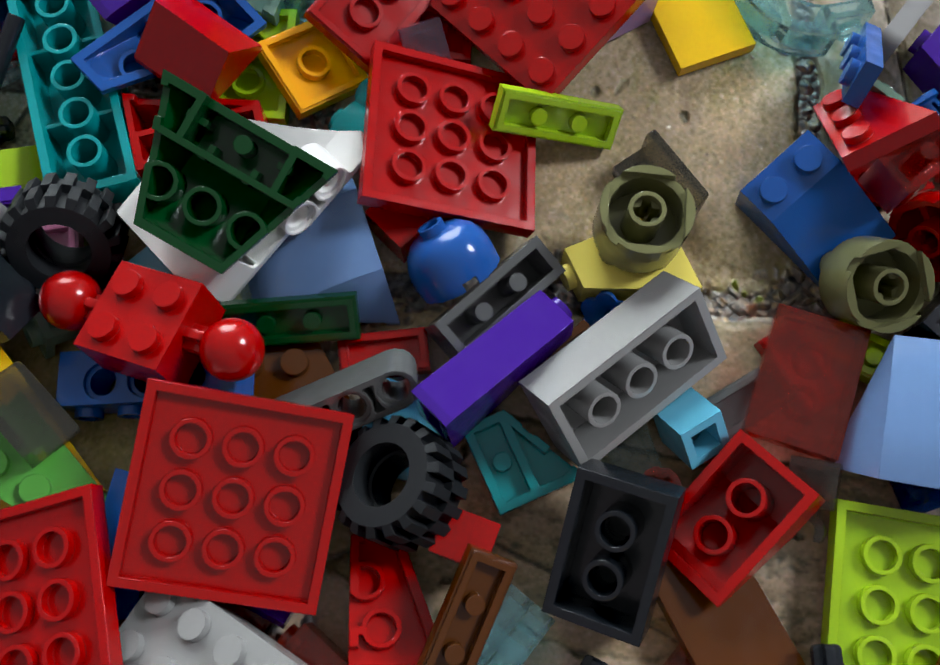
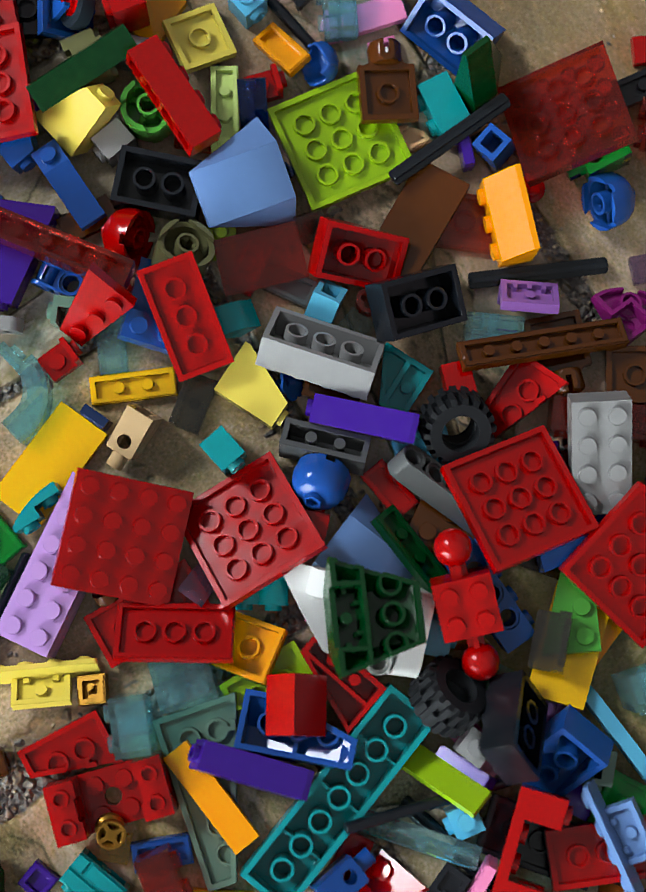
camera: 130 degrees left, 10 degrees up
lime tile [489,83,624,150] -> none
olive brick [592,165,696,273] -> none
blue plate [838,22,884,109] -> none
none -> red bracket [38,336,84,383]
none -> dark blue tile [80,404,113,431]
none -> yellow tile [89,367,179,407]
none -> clear light blue tile [96,316,130,376]
none -> tan torso [106,404,163,471]
none -> red plate [136,250,235,383]
none -> teal brick [199,425,247,476]
none -> teal brick [214,299,261,339]

